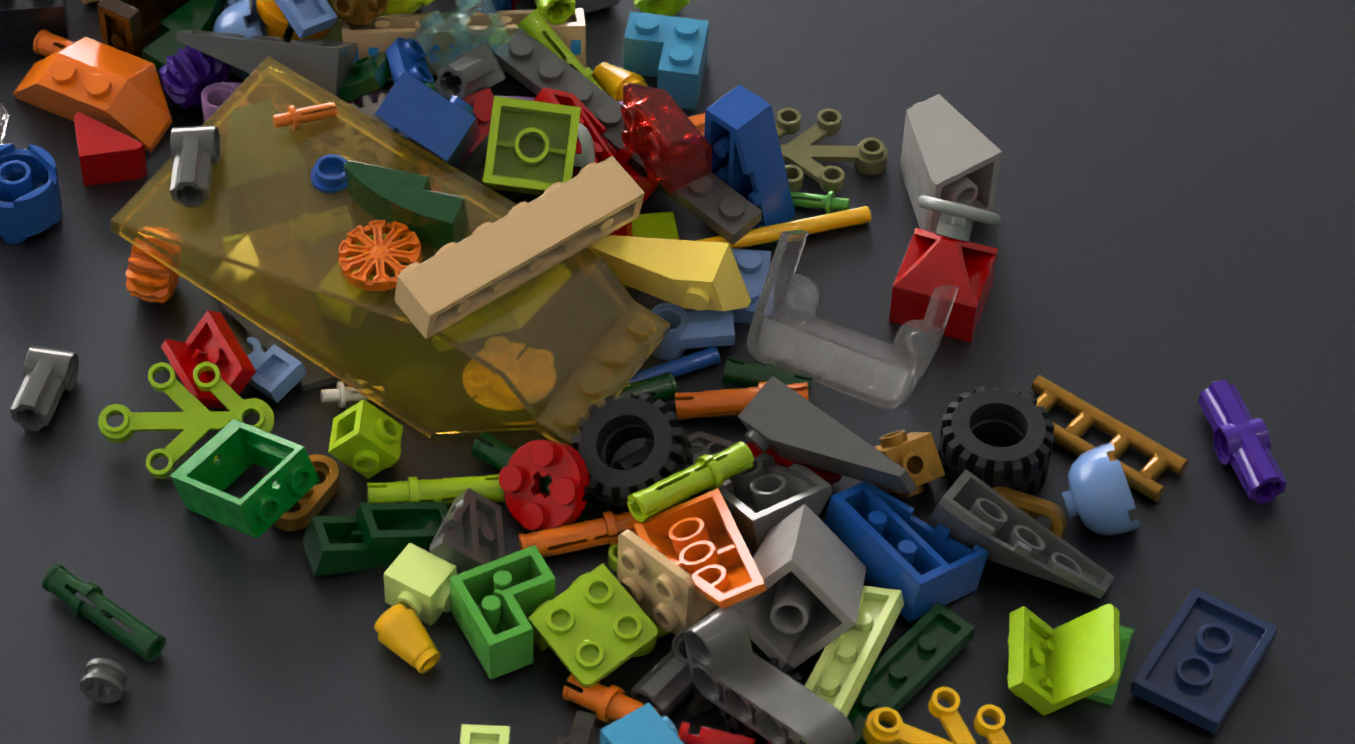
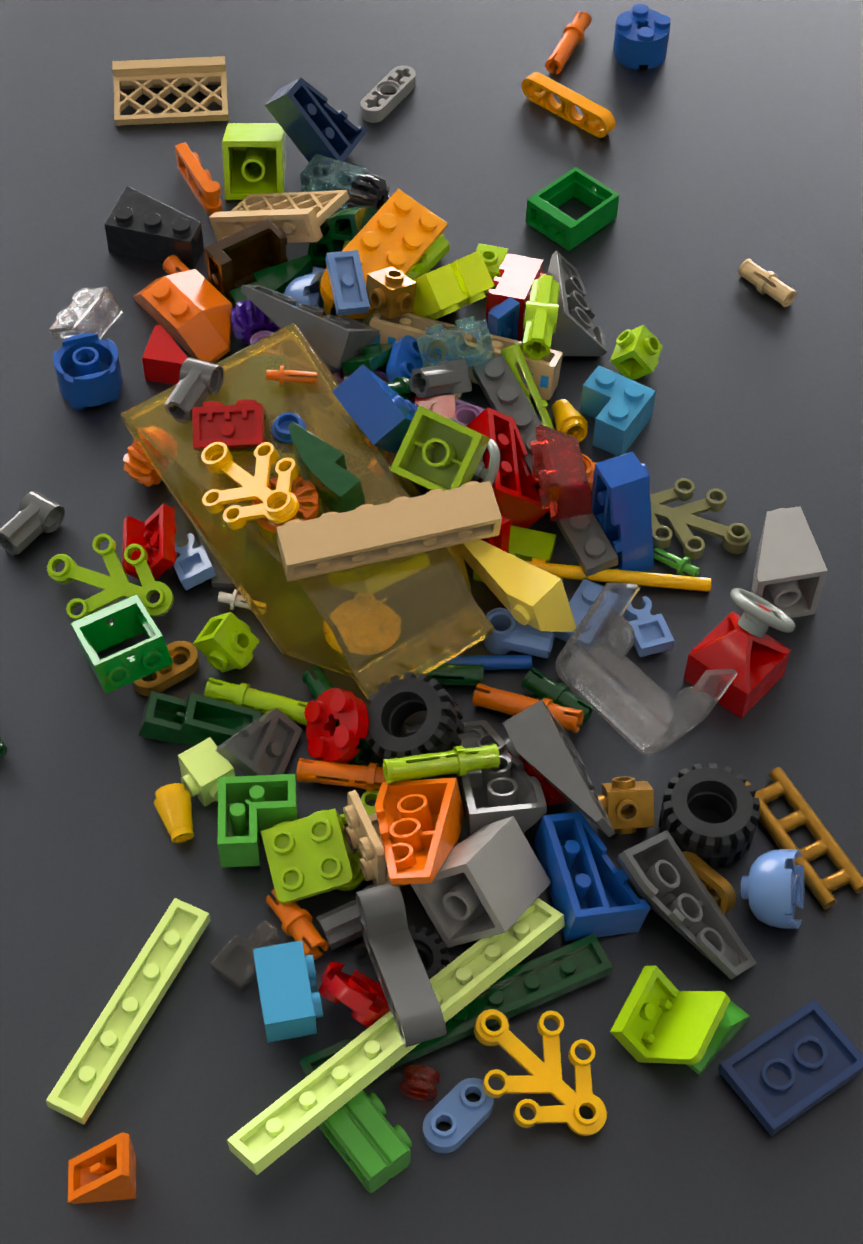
camera: 25 degrees right, 5 degrees up
none -> red bracket [192,399,267,451]
none -> yellow plant [201,442,300,530]
none -> medium blue plate [624,596,675,657]

